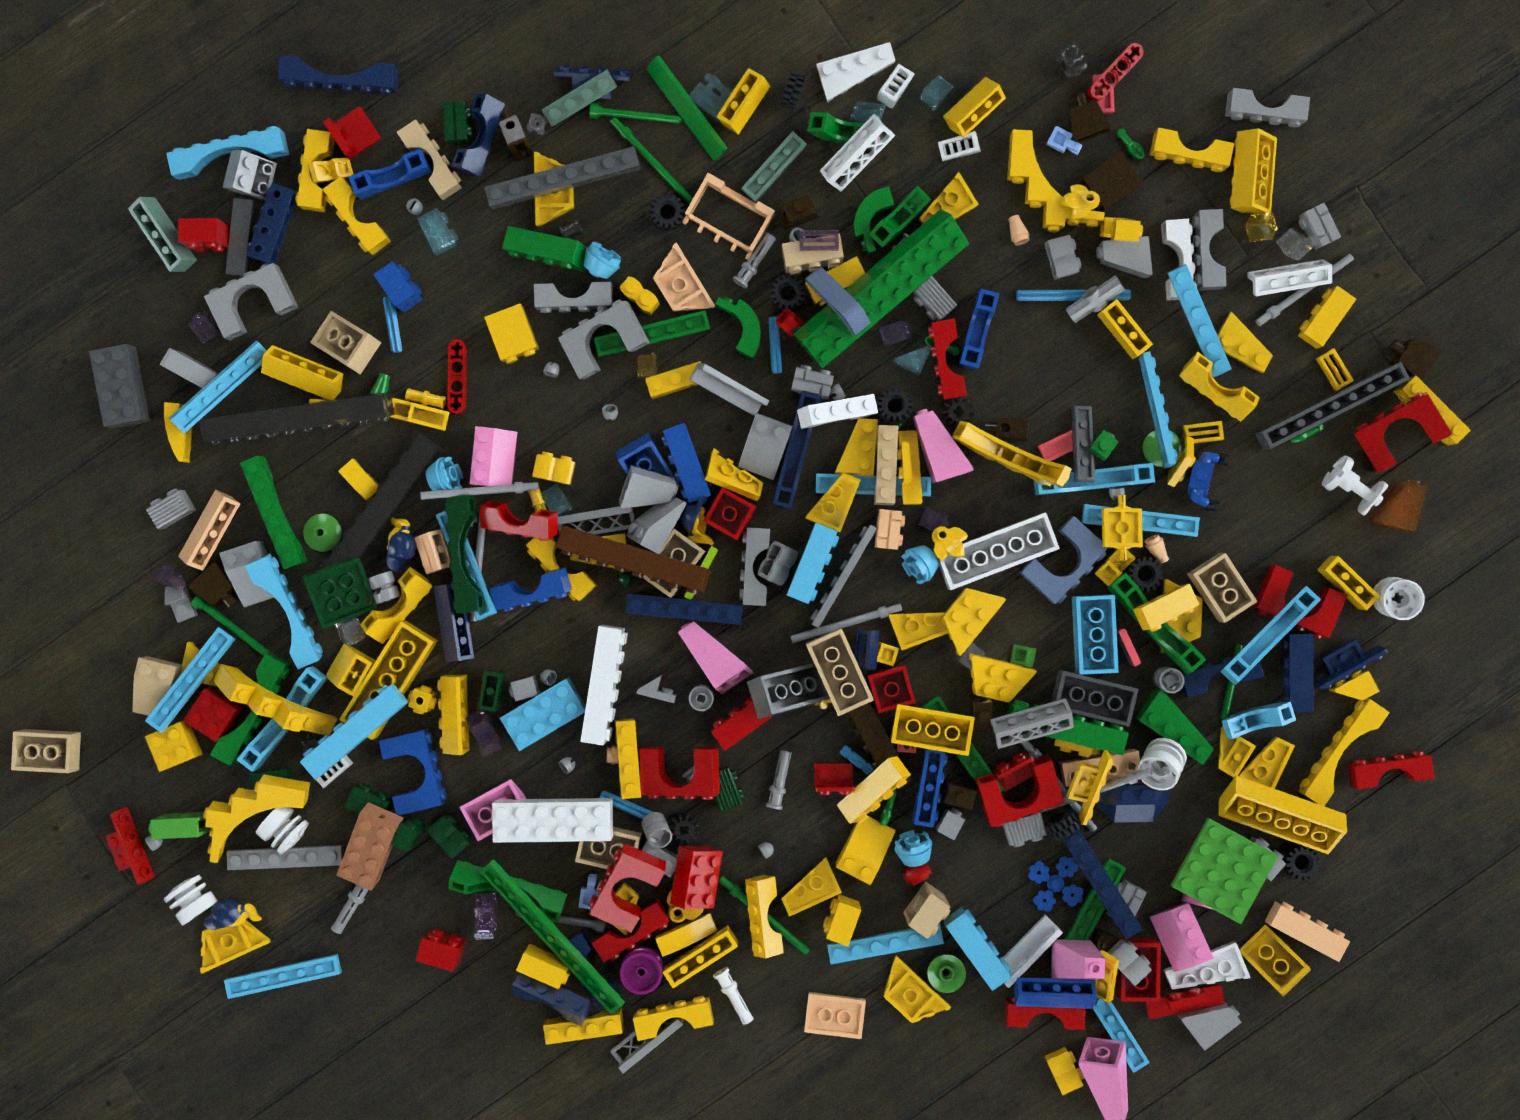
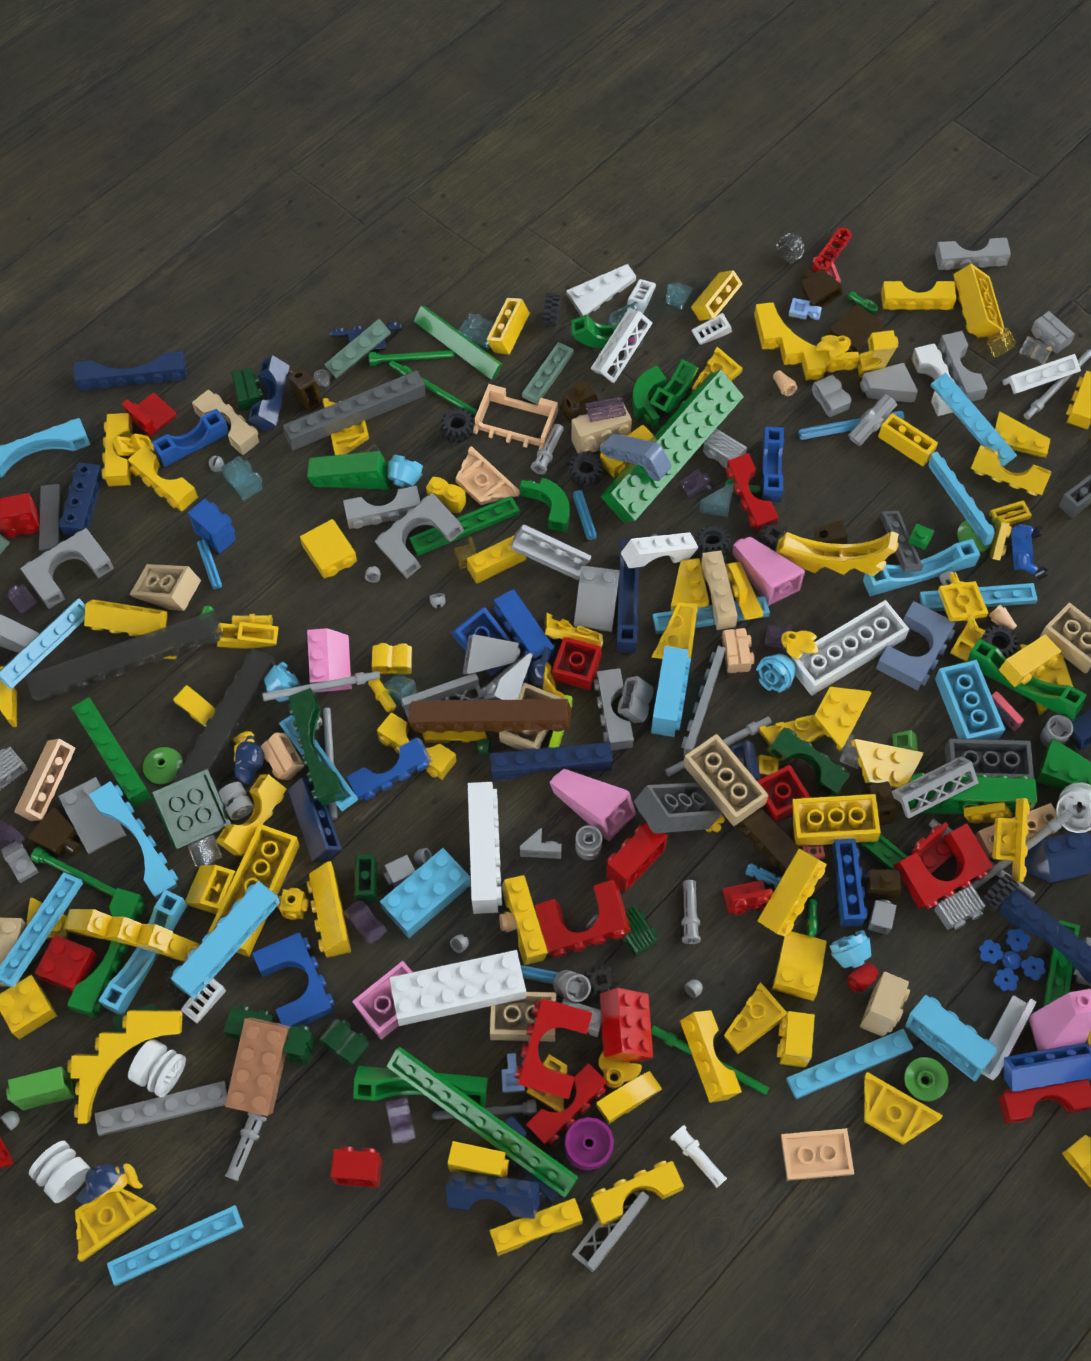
camera: 15 degrees left, 25 degrees down
light grey slope [222,150,277,200] -> none
red beam [447,339,467,415] -> none
red arch [480,501,558,541] -> none
yellow brick [663,925,738,988] -> none
red rock [775,308,805,337] -> none
light grey brick [791,365,834,400] -> none
none -> dark green arch [766,727,850,796]

